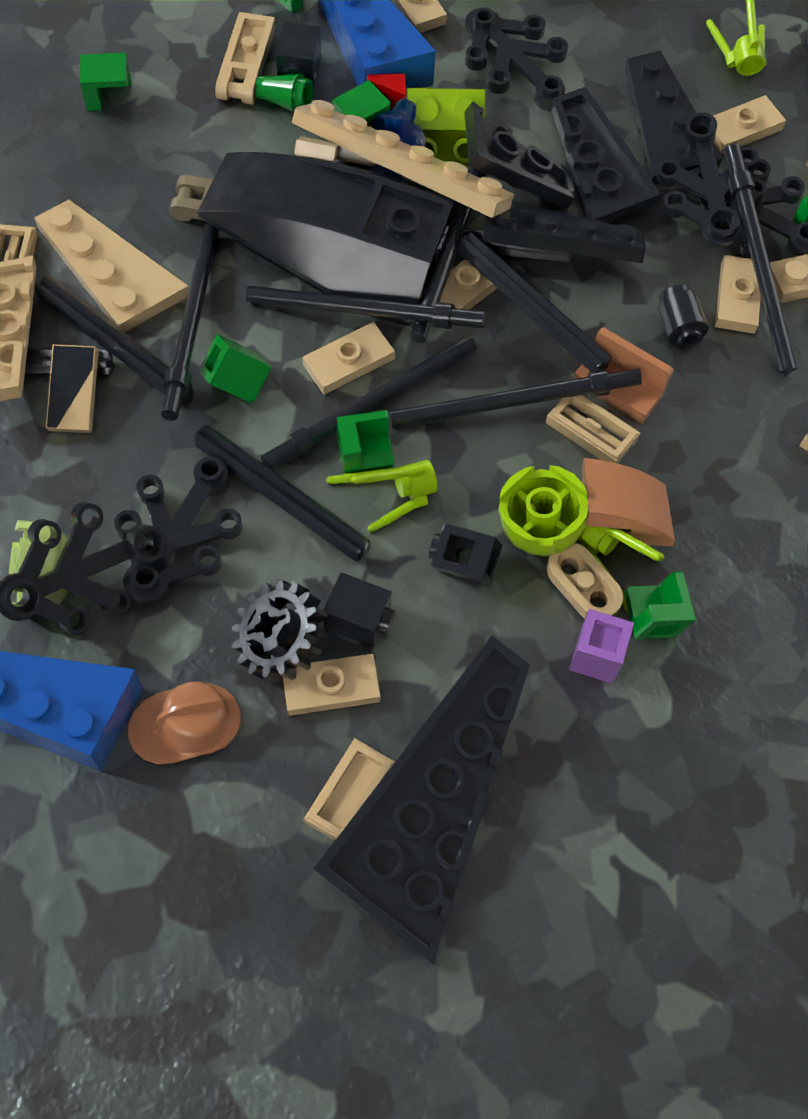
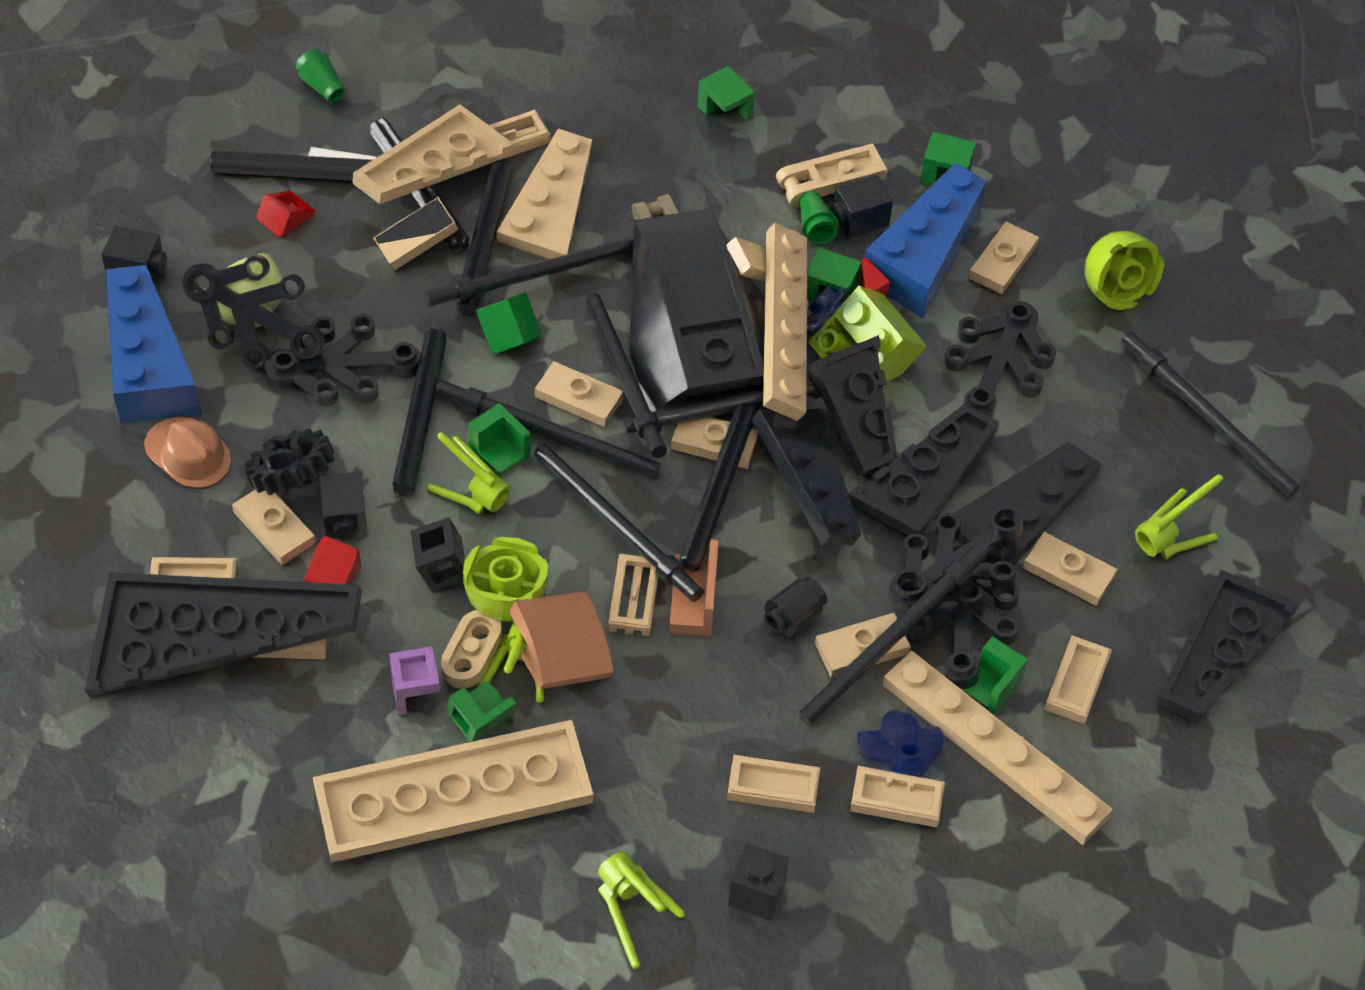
camera: 60 degrees right, 10 degrees down
none -> red slope [304,536,362,584]
none -> tan plate [313,720,594,863]

